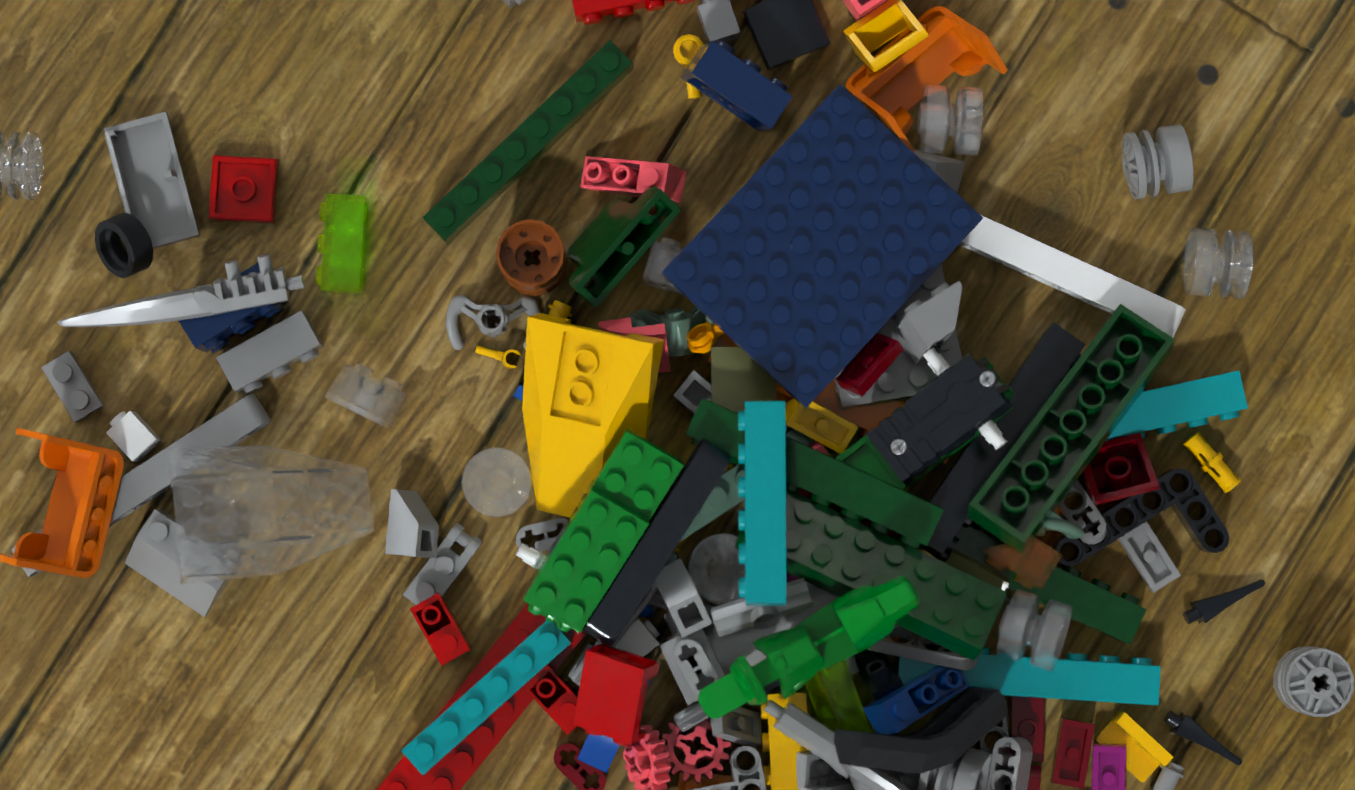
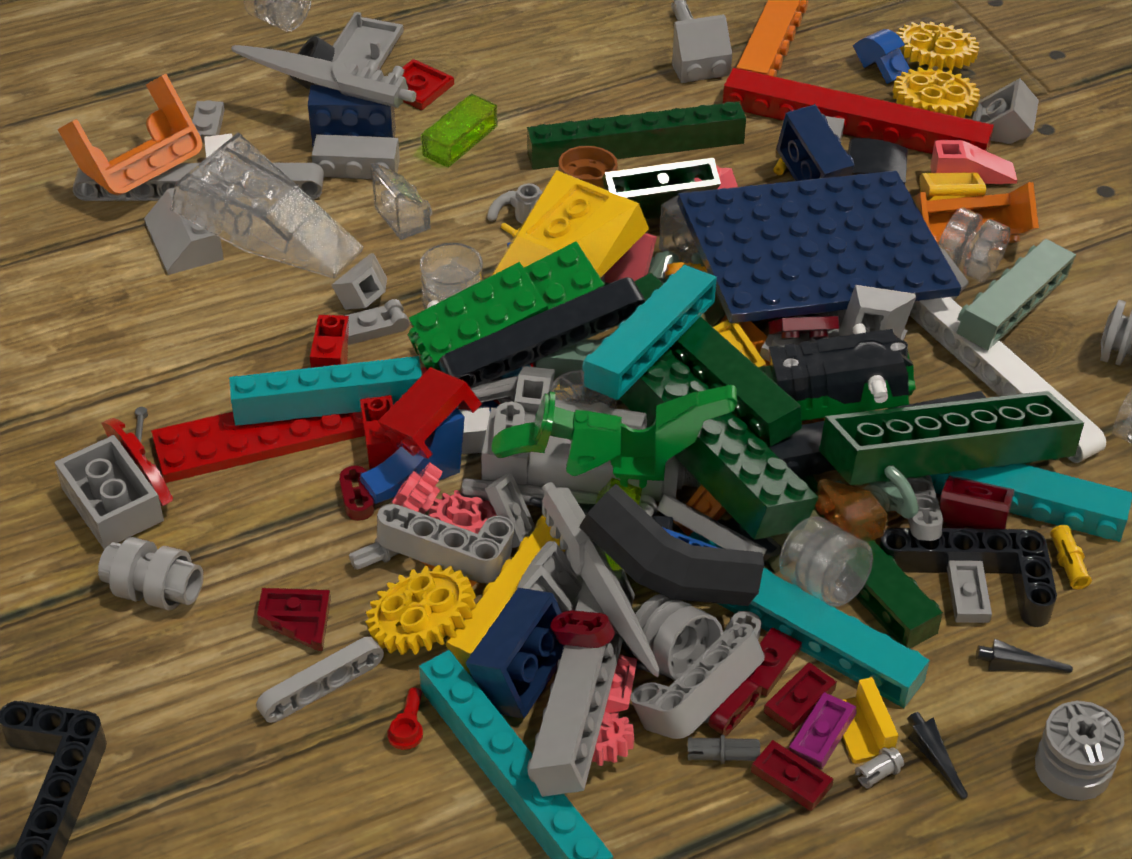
camera: 35 degrees right, 40 degrees down
none -> sand green brick [956,239,1076,351]

